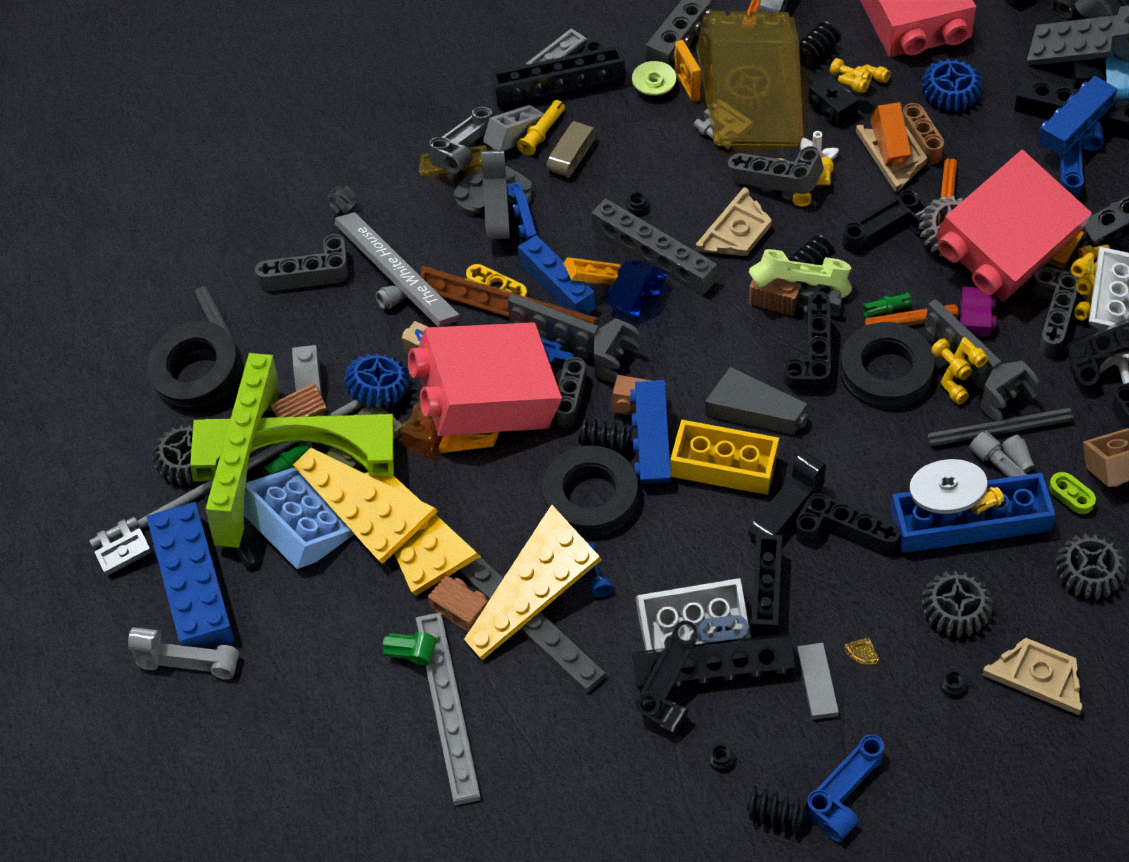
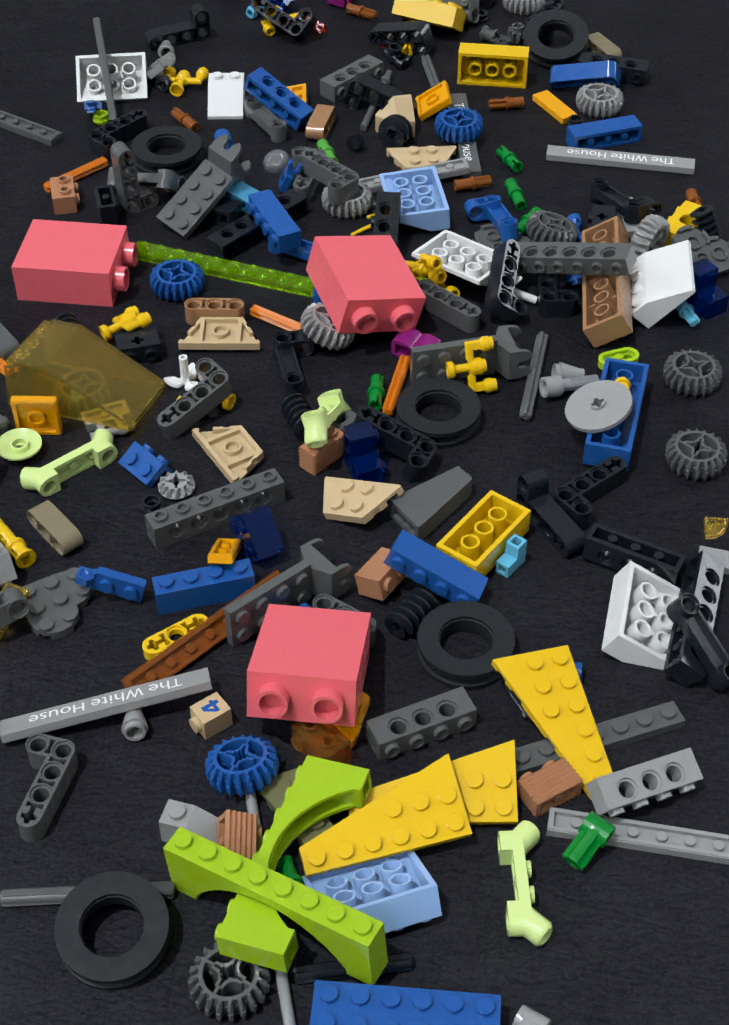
camera: 70 degrees left, 10 degrees down
dark grey beam [481,150,510,240] -> none
sand blue beam [698,615,748,642] -> none
orange slope [870,102,911,166] -> none
none -> yellowish green plate [20,429,118,497]
none -> blue bracket [118,441,174,488]
none -> clear neon green plate [136,241,314,297]
none -> light grey gear [158,470,195,500]
none -> tan wing [323,476,404,524]
none -> clear blue brick [343,420,387,483]
none -> dark grey brick [366,686,477,761]
none -> medium azure piece [495,534,527,578]
none -> yellowish green plate [497,820,552,946]
none -> light grey brick [586,747,704,818]

